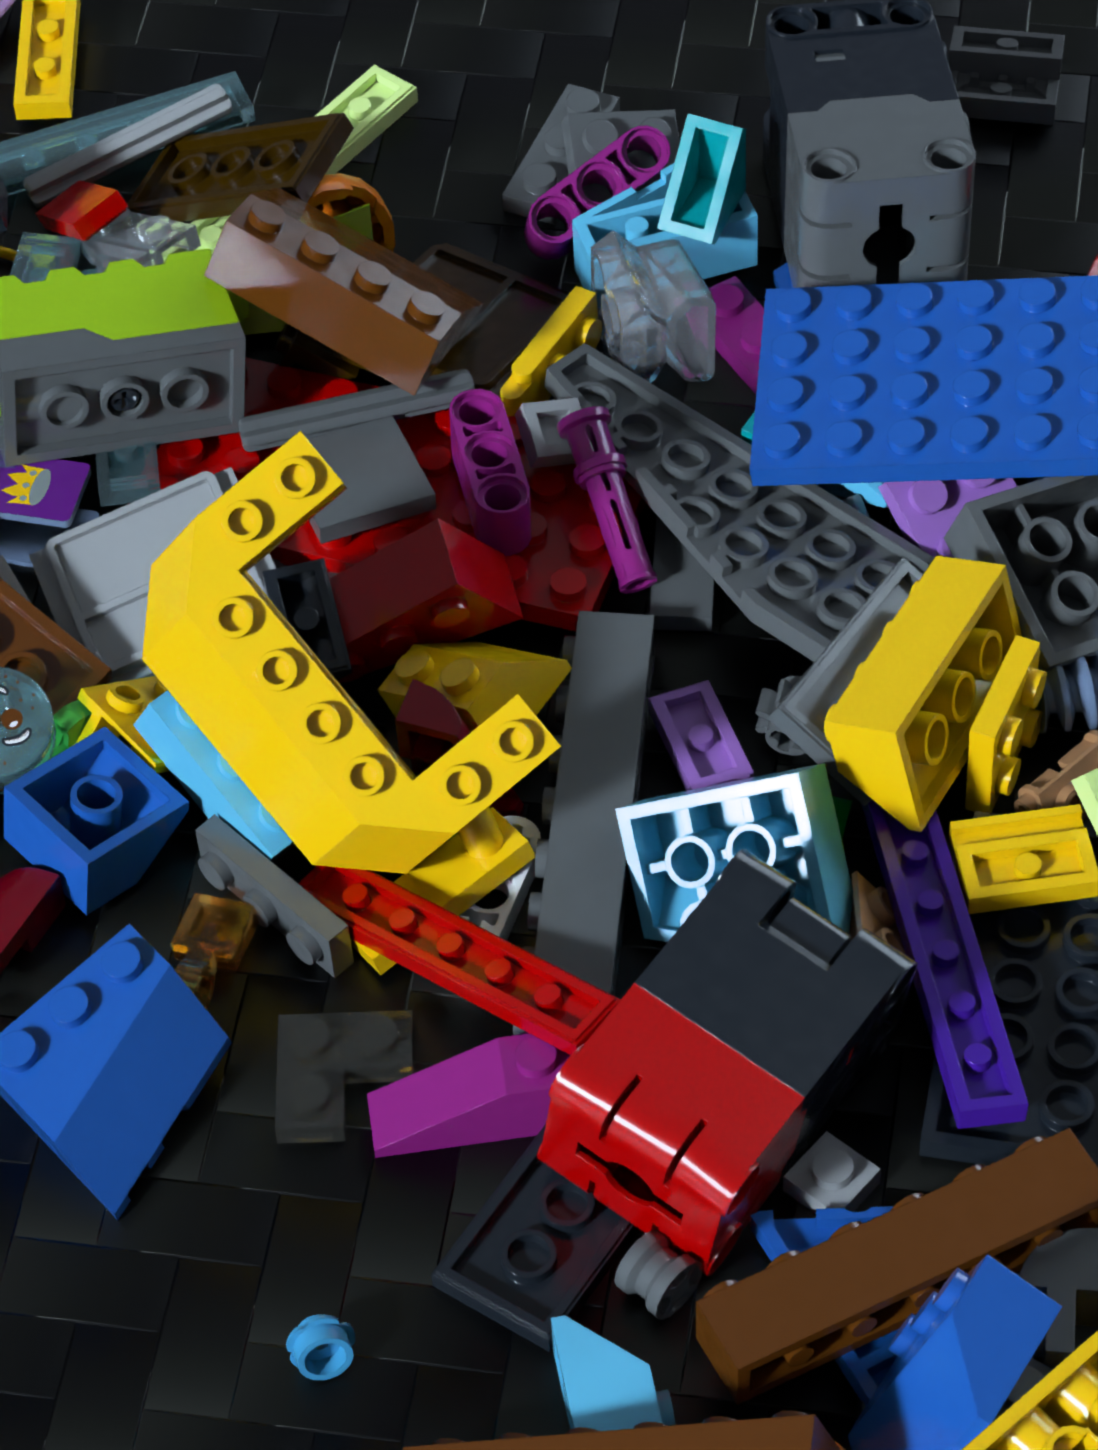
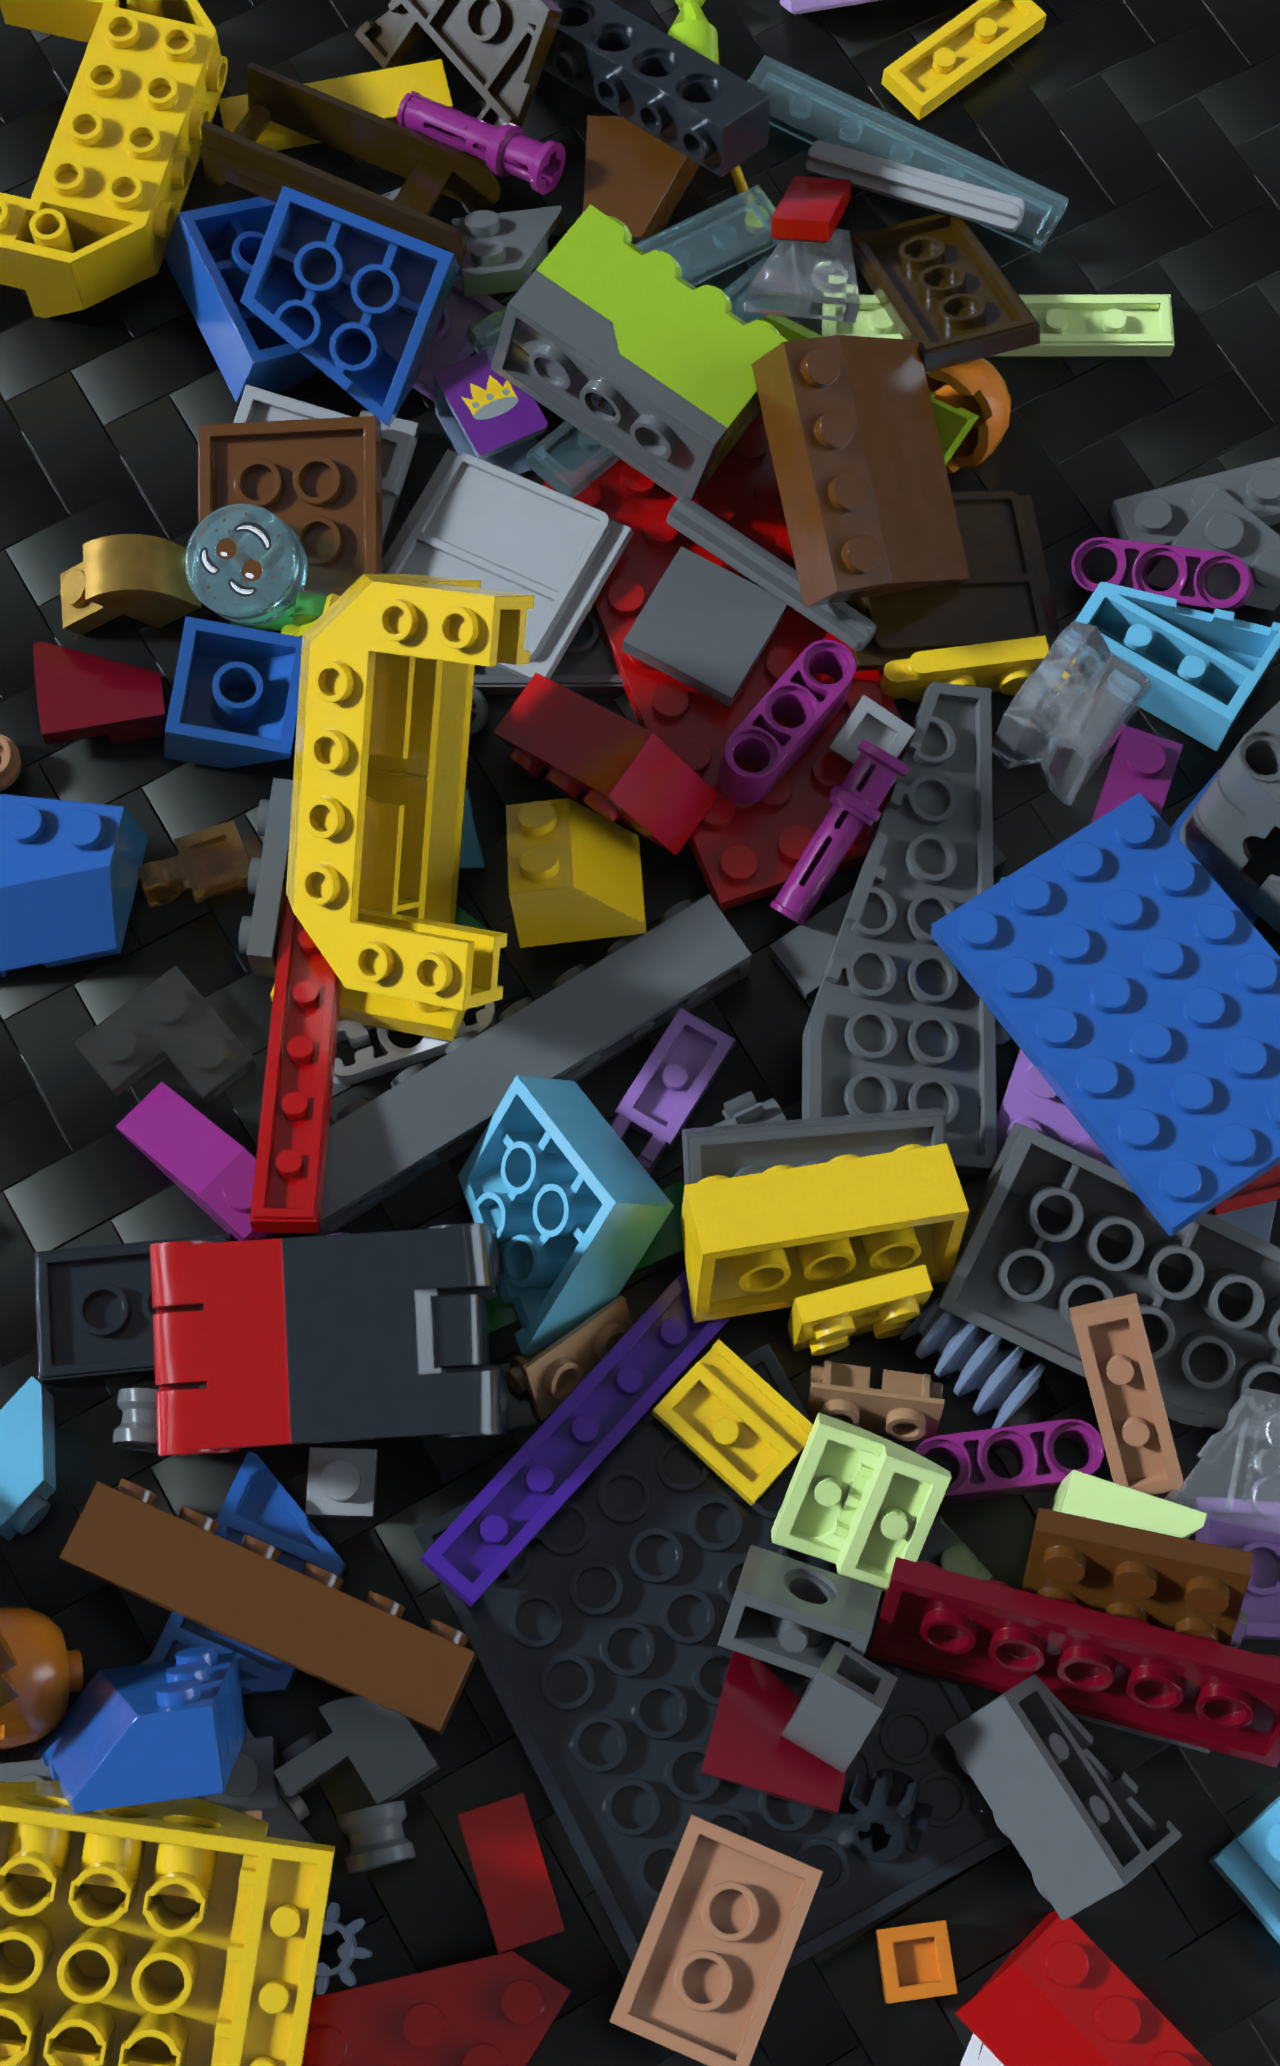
camera: 45 degrees right, 20 degrees up
black slope [262,558,352,680] -> none
dark red slope [395,679,525,817] -> none
teal slope [657,113,746,244] -> none

